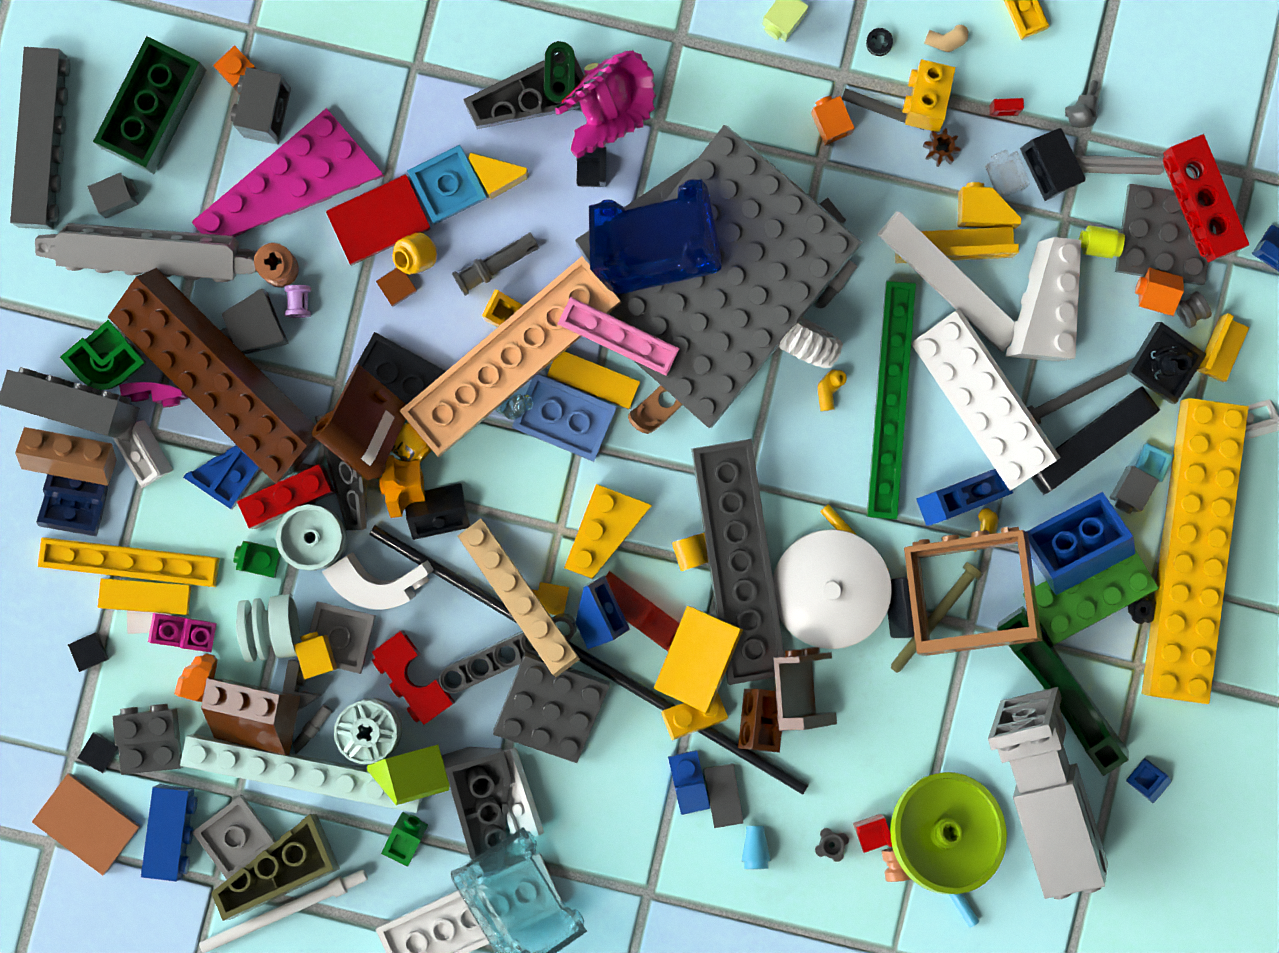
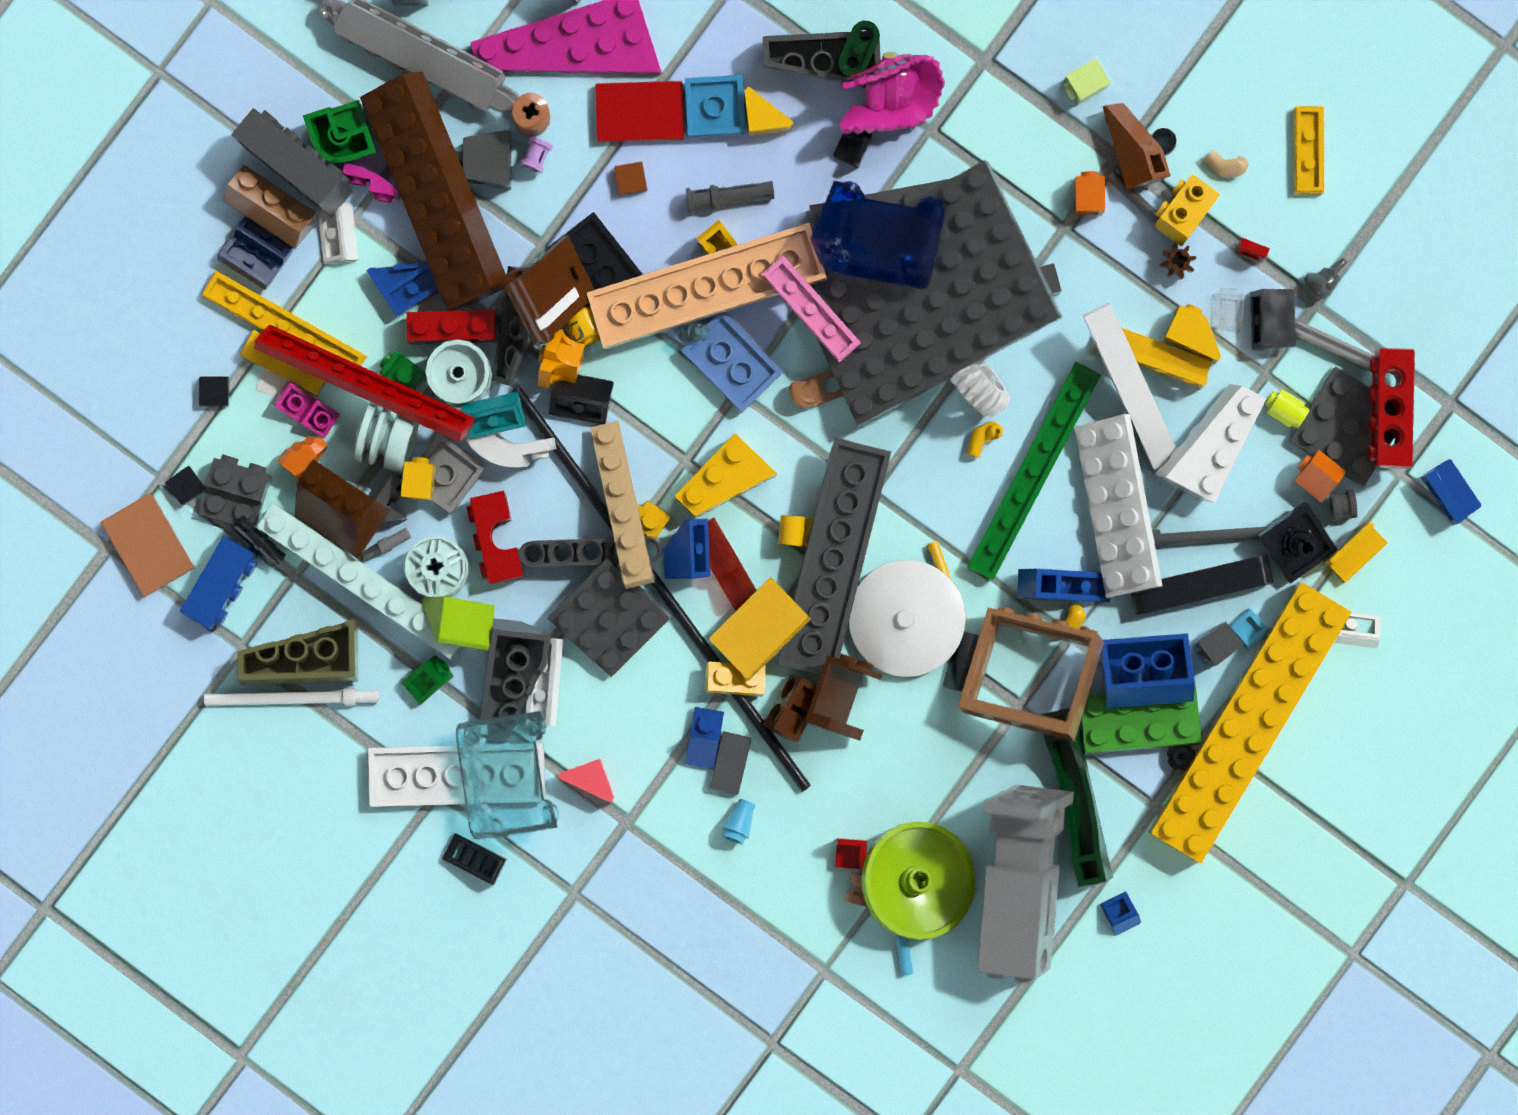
camera: 25 degrees right, 0 degrees up
light grey plate [192,795,276,879] -> none
yellow head [392,233,437,275] -> none
yellow tile [547,351,640,410] -> none
piece [815,260,857,309] -> none
dark grey plate [815,828,849,862] -> none
olive bar [891,562,983,673] -> none
none -> black pin [231,515,286,568]
none -> red plate [254,324,475,443]
none -> teal slope [461,392,526,439]
none -> coral slope [558,759,615,803]
none -> dark orange slope [1102,103,1171,190]

